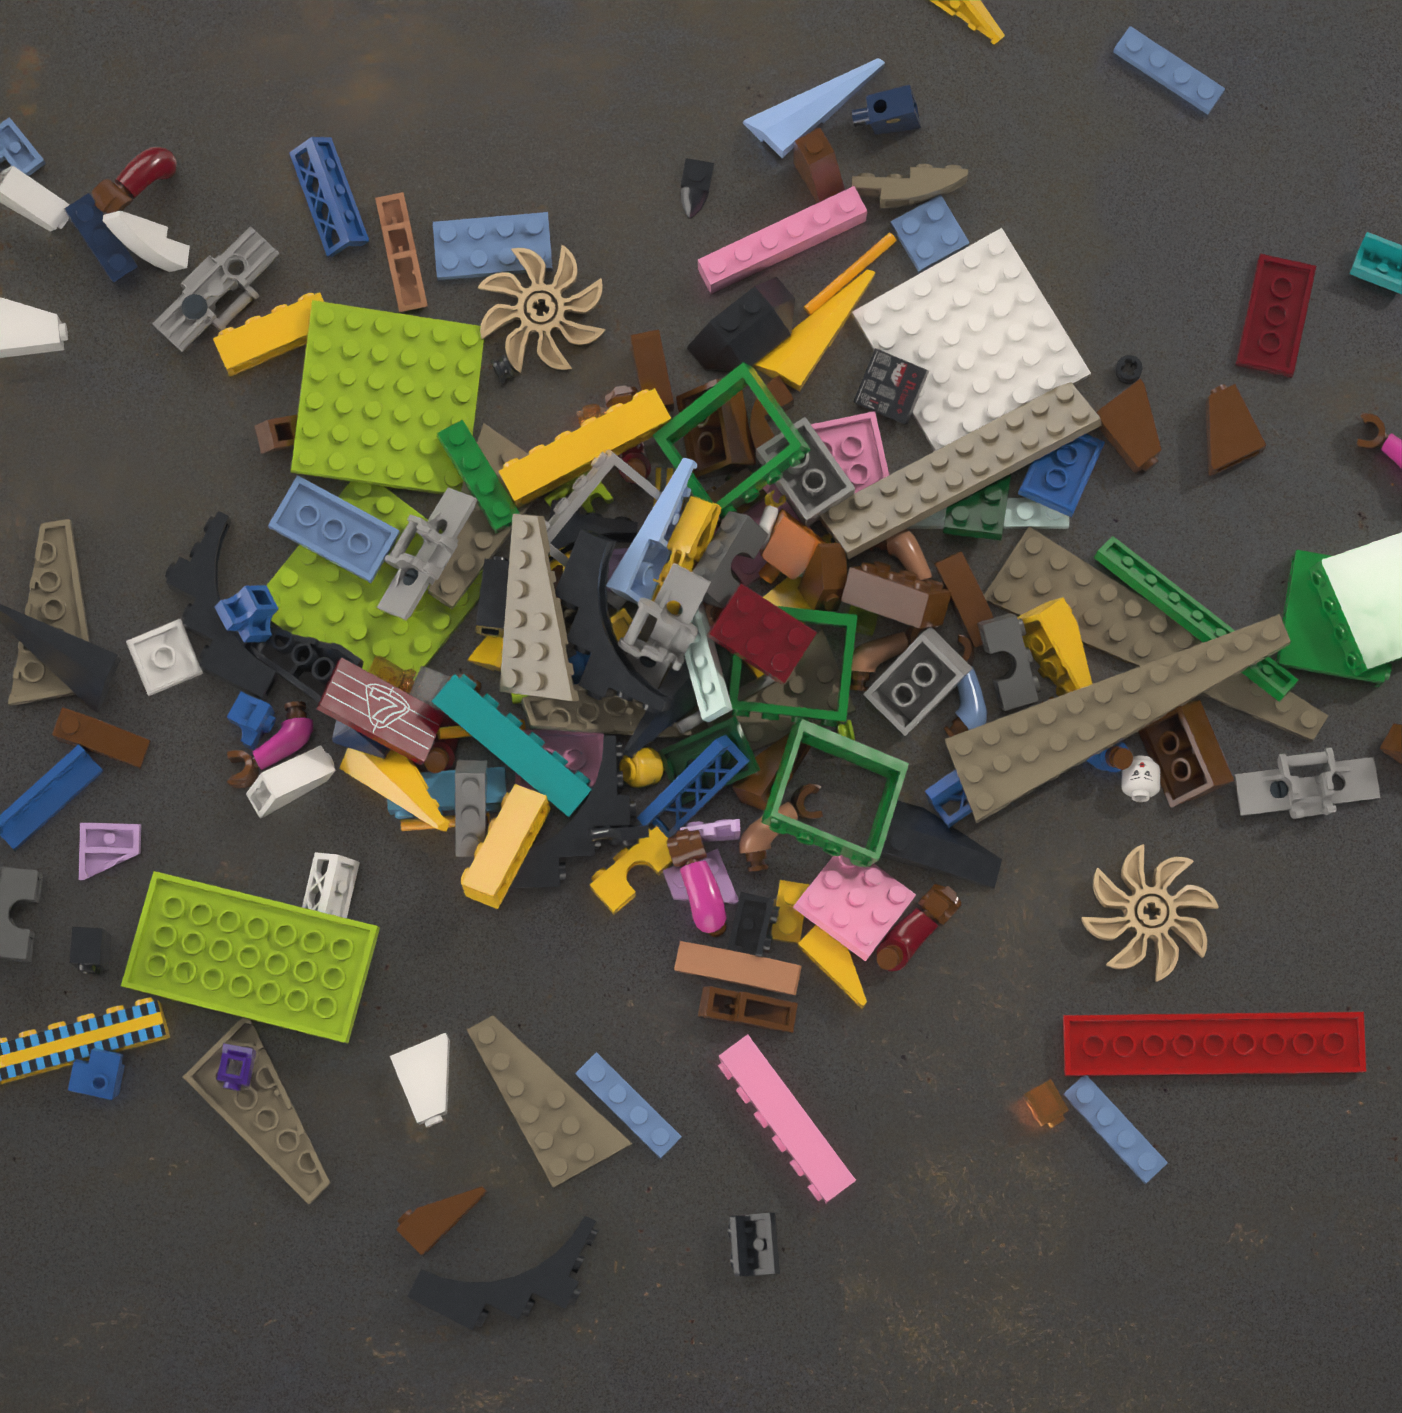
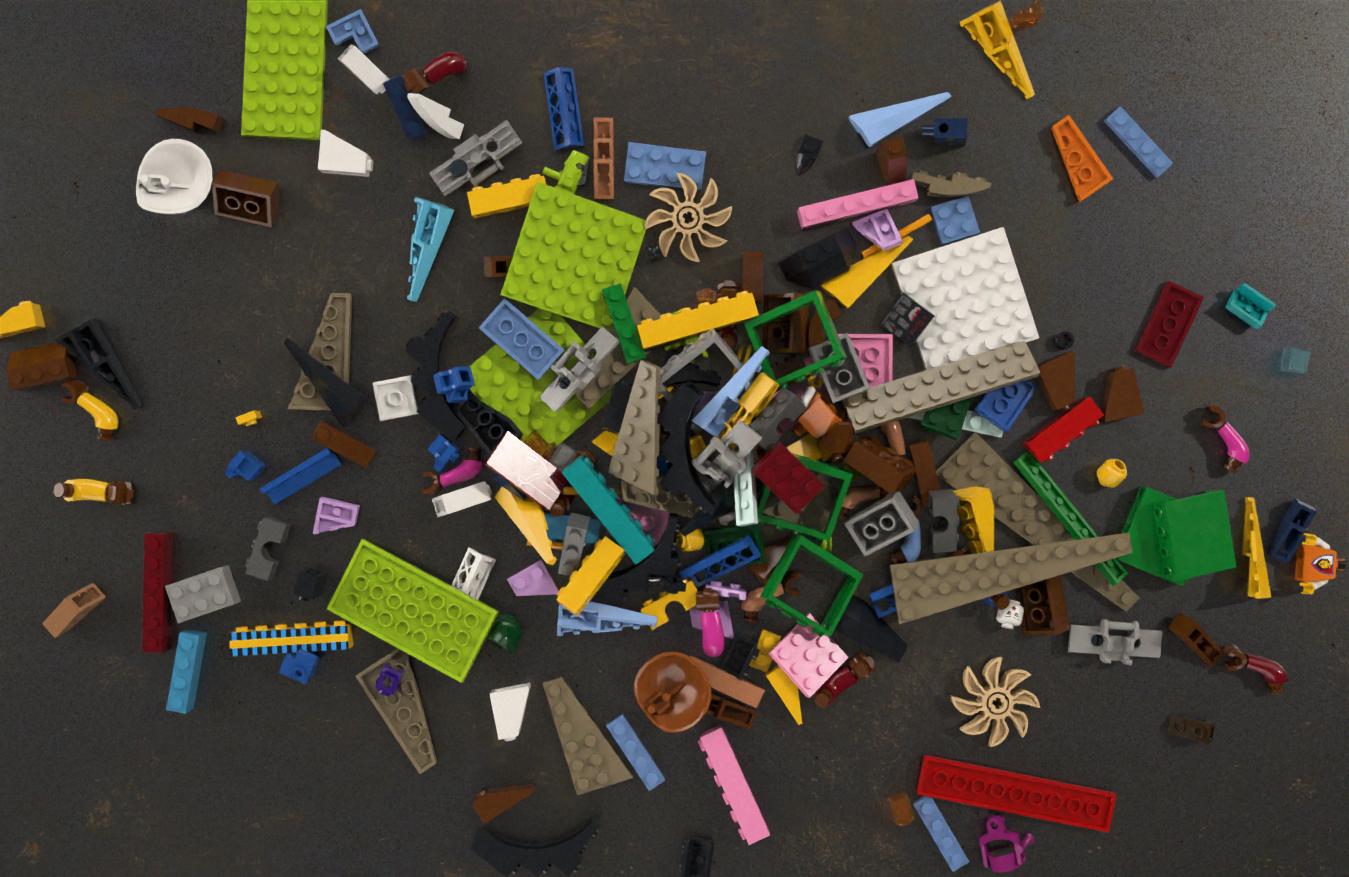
camera: 10 degrees right, 10 degrees up
none -> medium azure wedge [407,197,454,302]
none -> dark green helmet [485,613,523,655]
none -> lavender wing [507,559,559,596]
none -> lime piece [542,150,589,194]
none -> light blue wedge [557,601,657,636]
none -> dark orange piece [633,651,712,733]
none -> lavender wing [852,208,903,251]
none -> magenta piece [979,814,1034,872]
none -> red brick [1023,396,1104,463]
none -> orange wing [1051,115,1113,202]
none -> yellow head [1097,459,1127,488]

